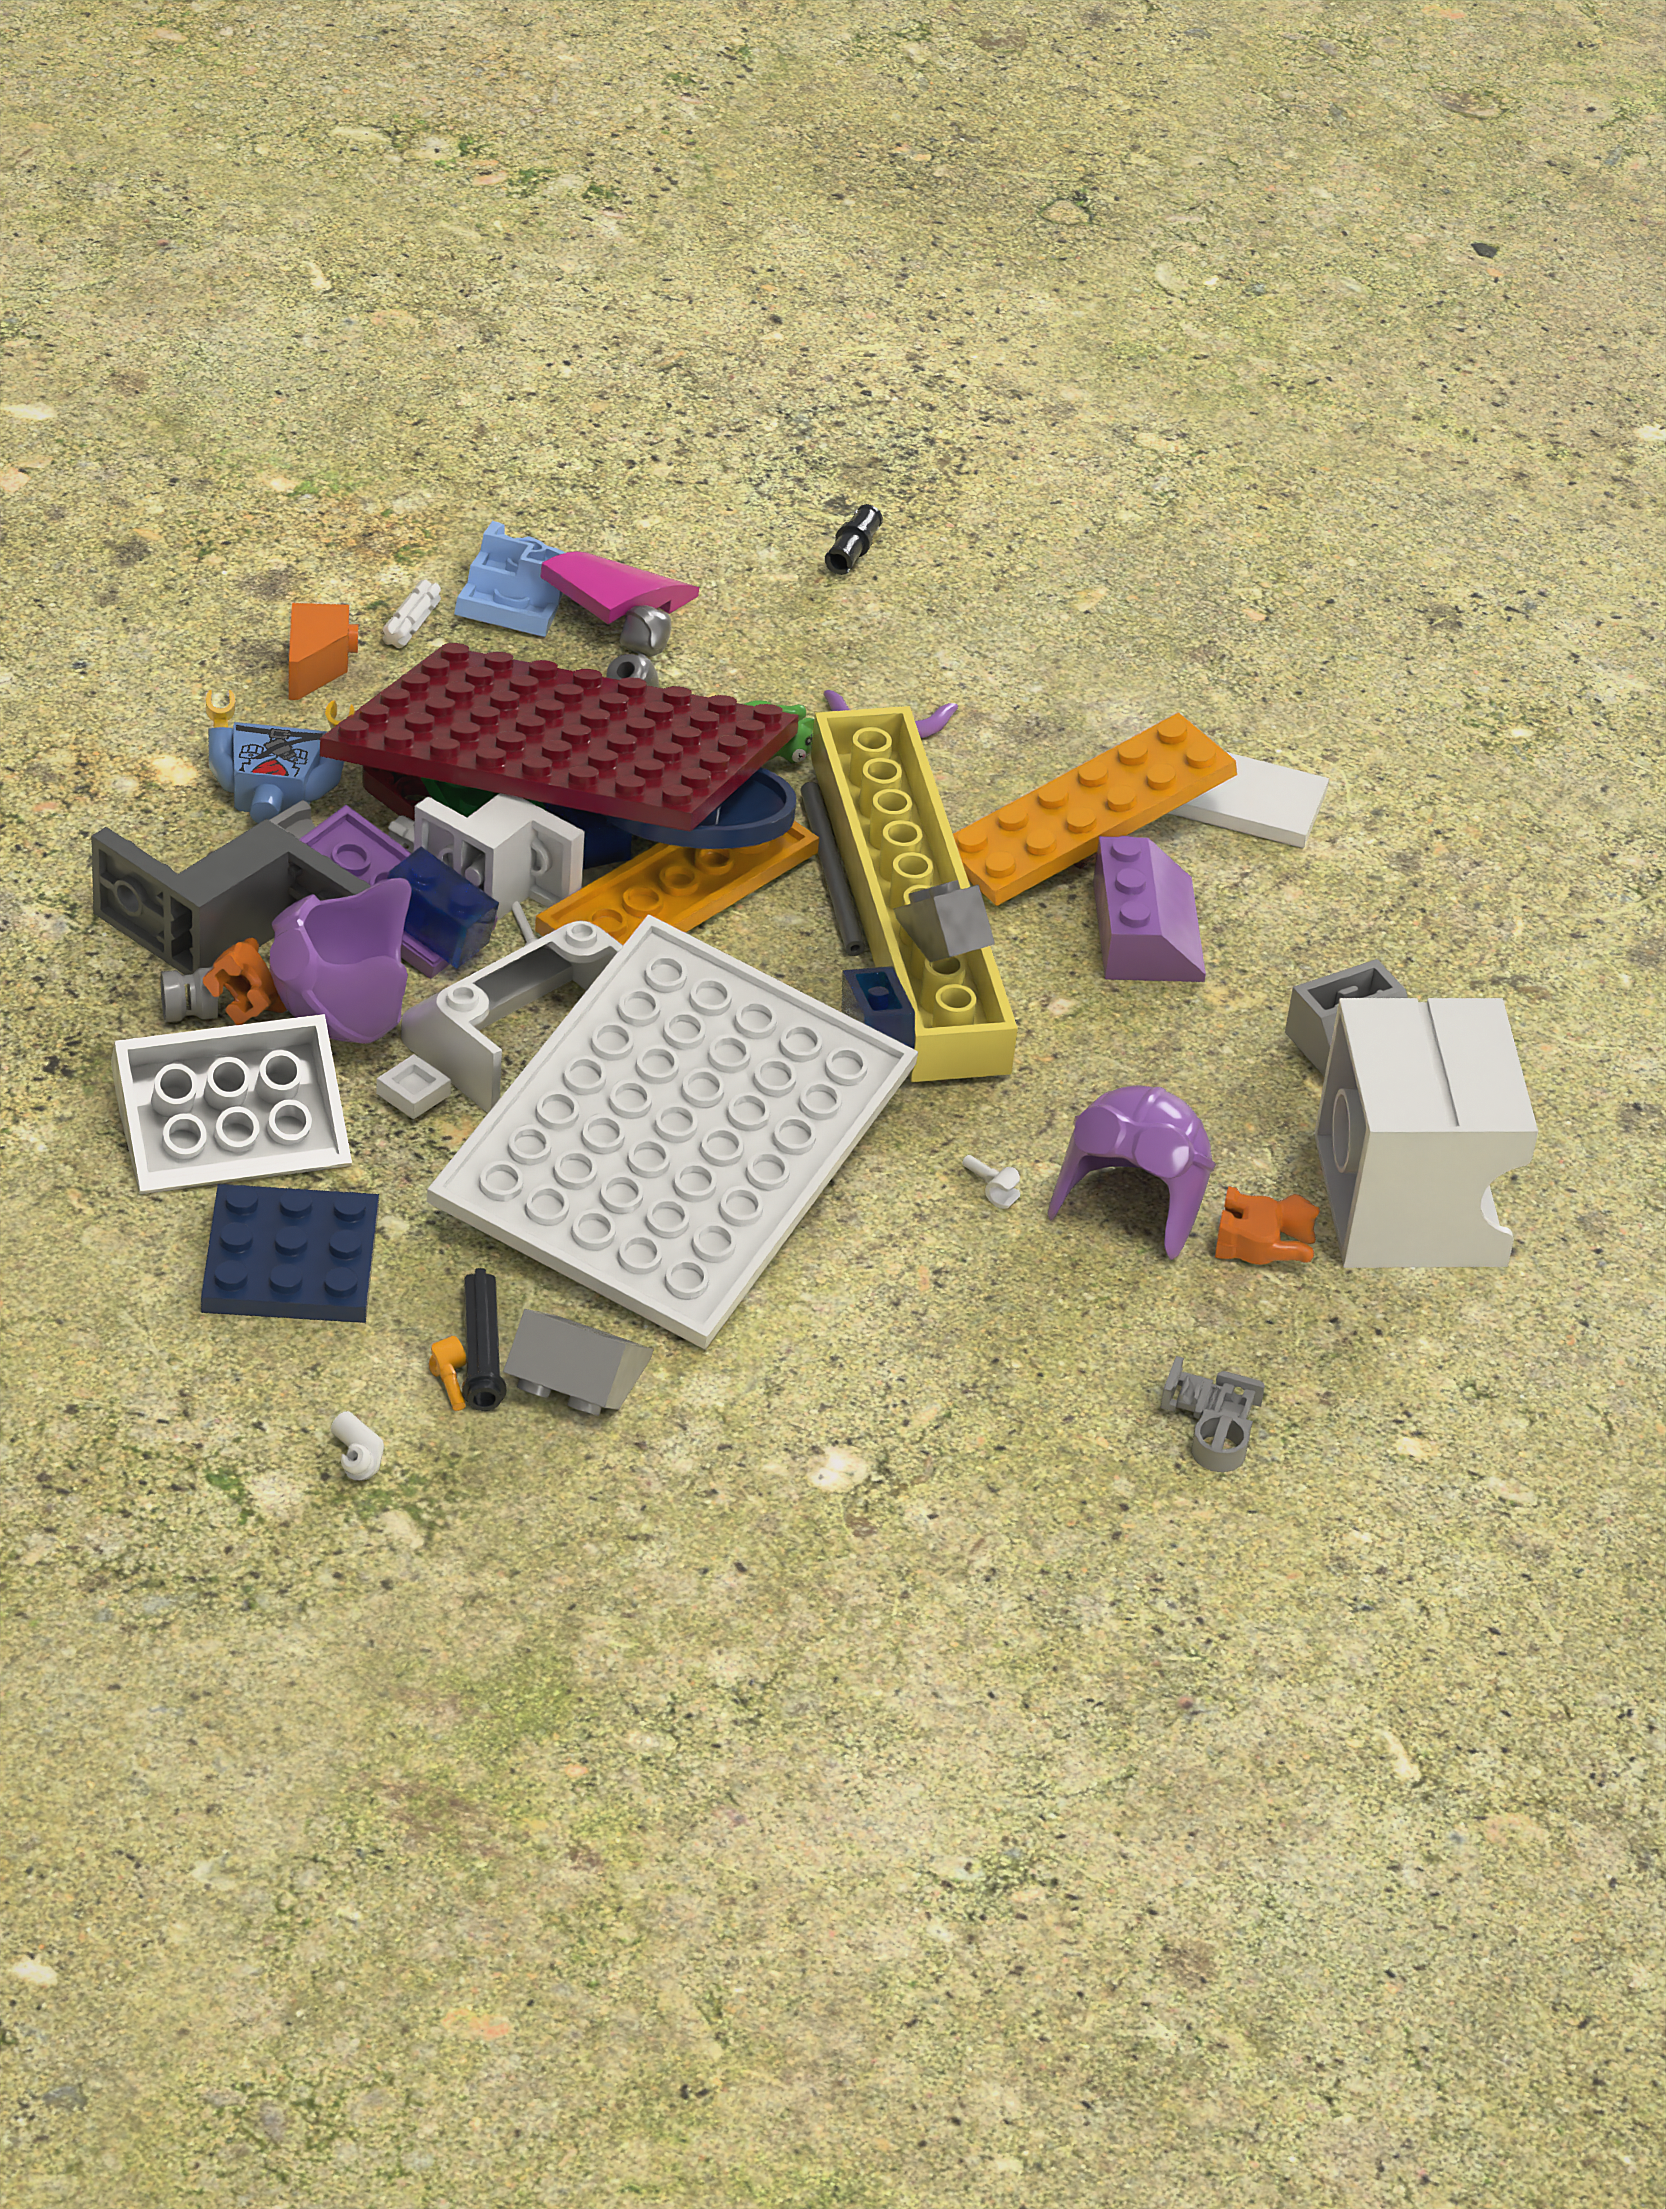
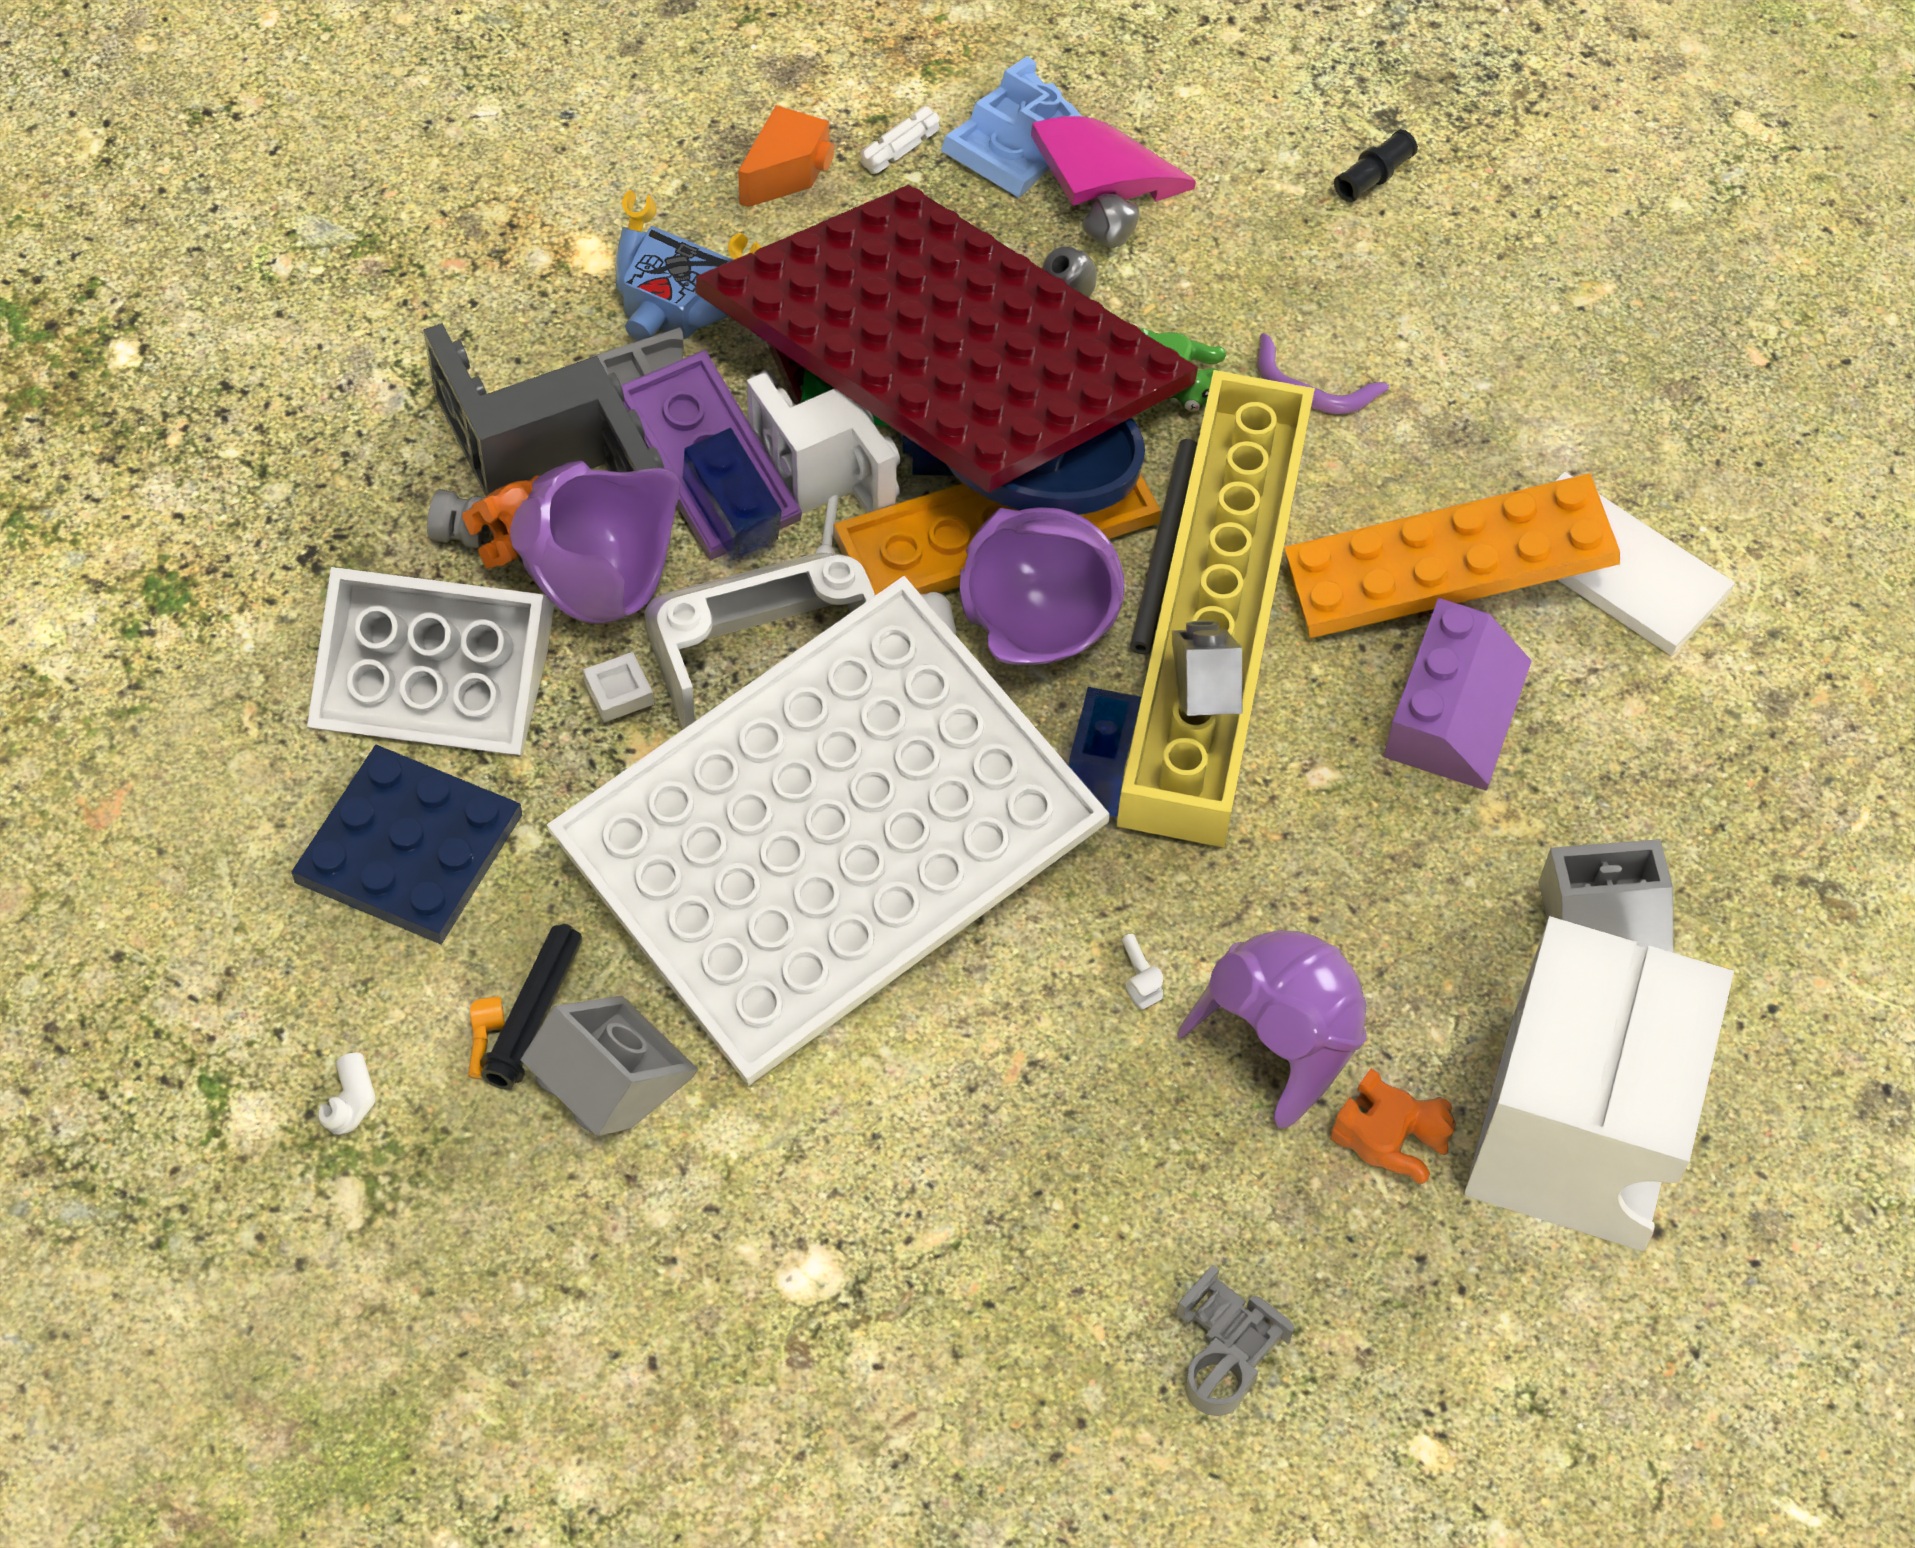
camera: 25 degrees right, 15 degrees up
none -> medium lavender piece [960,507,1124,665]

